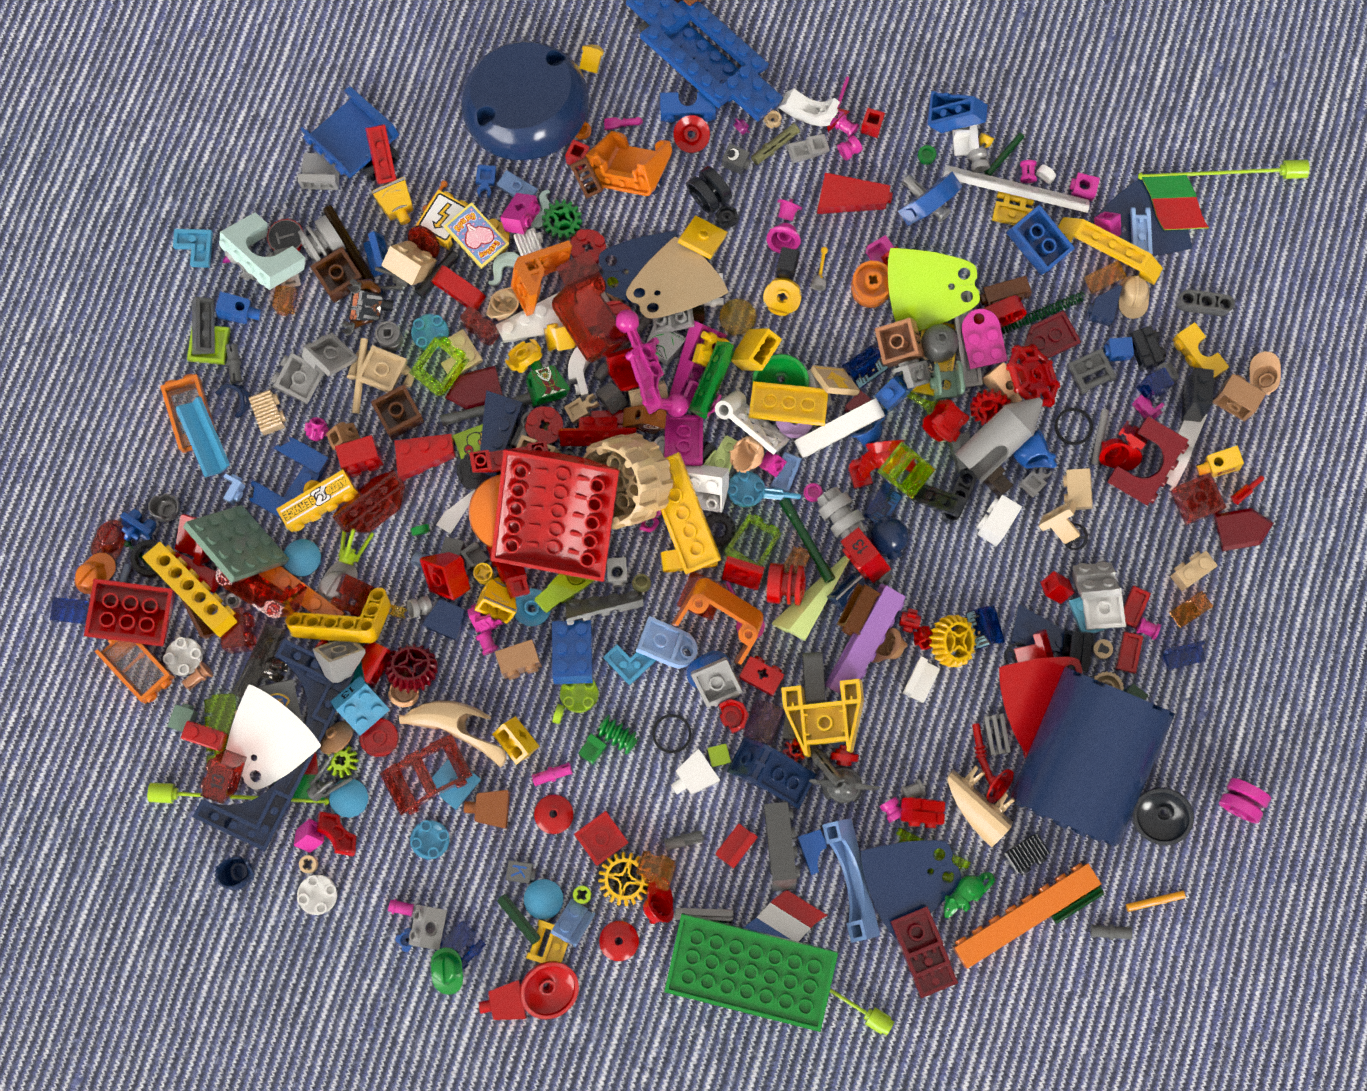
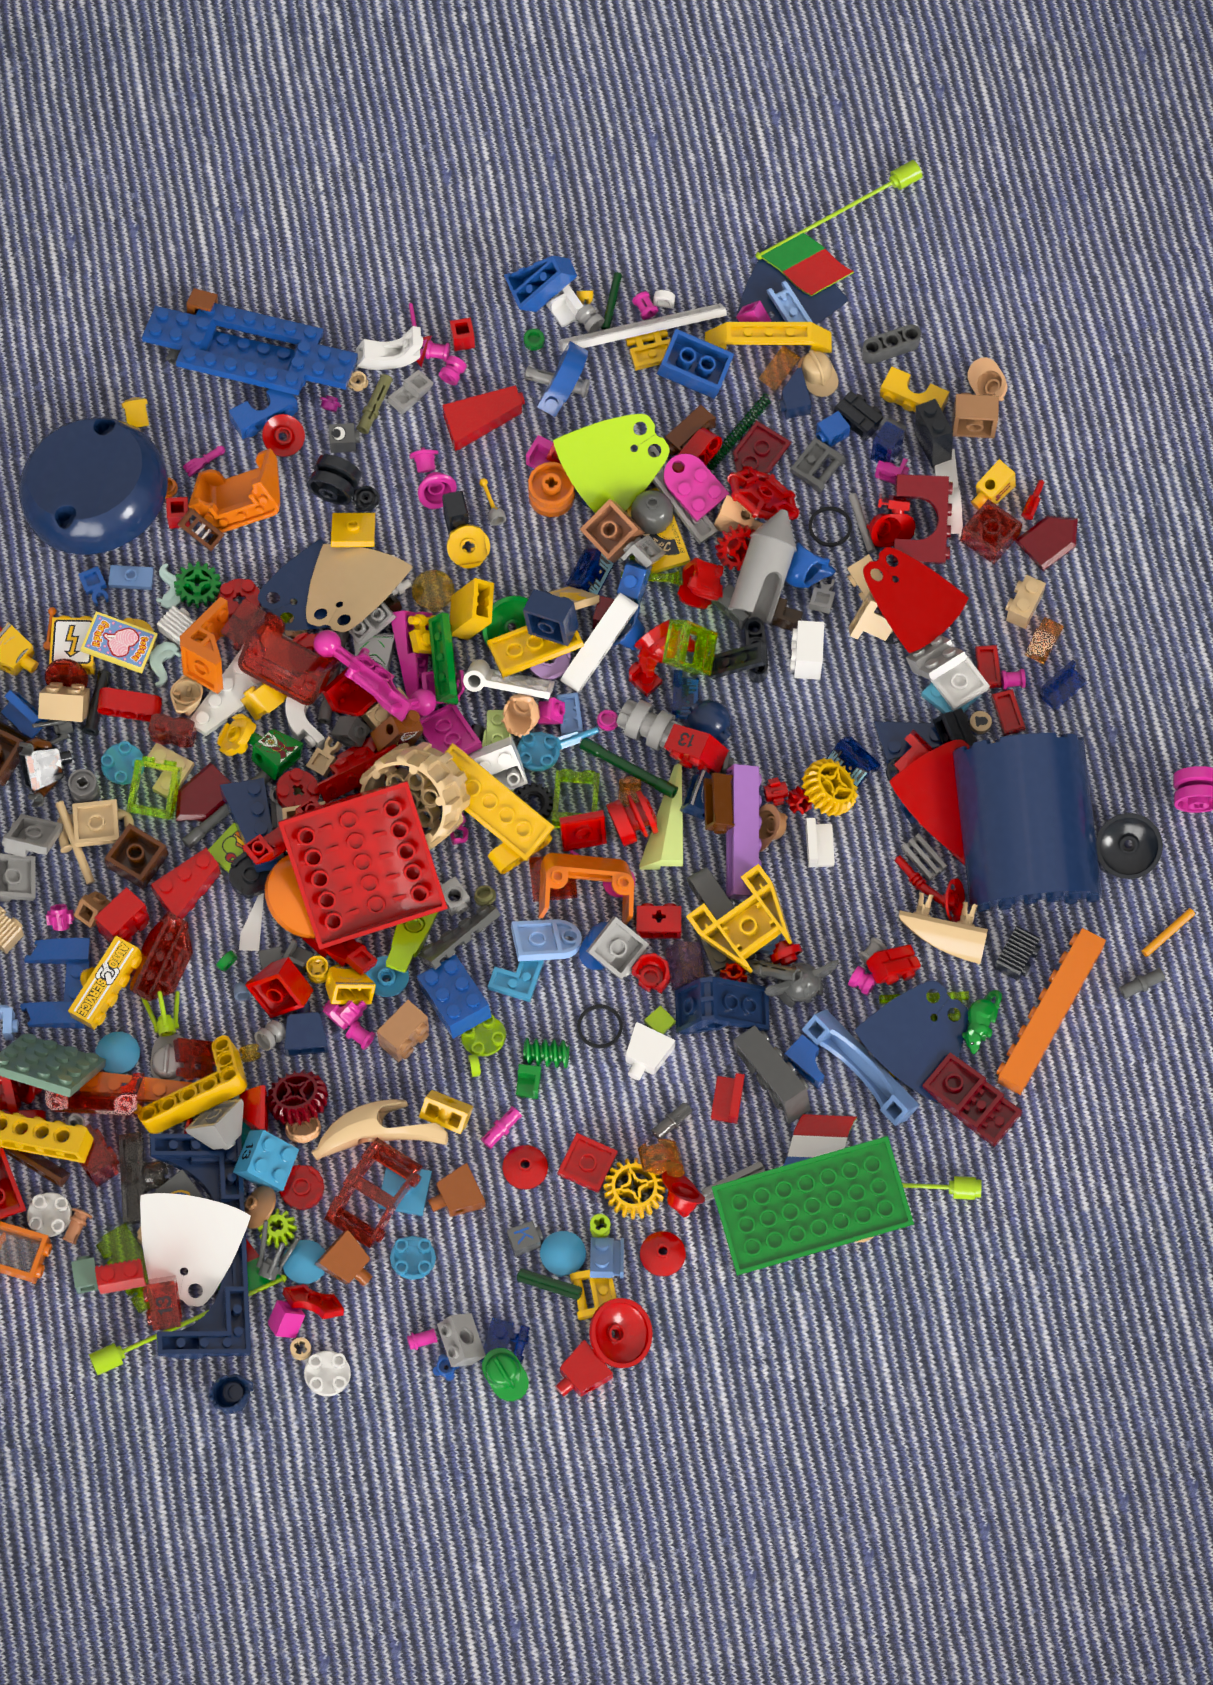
camera: 30 degrees left, 10 degrees down
dark pink brick [500,193,540,234] -> none
sand green piece [930,360,966,399] -> none
red panel [1040,571,1075,604] -> none
dark green axle [1051,886,1104,924] -> none
dark pink brick [1069,172,1100,201] -> none
none -> dark orange torso [315,1230,373,1286]
none -> dark blue brick [523,589,579,646]
none -> red piece [863,547,969,653]

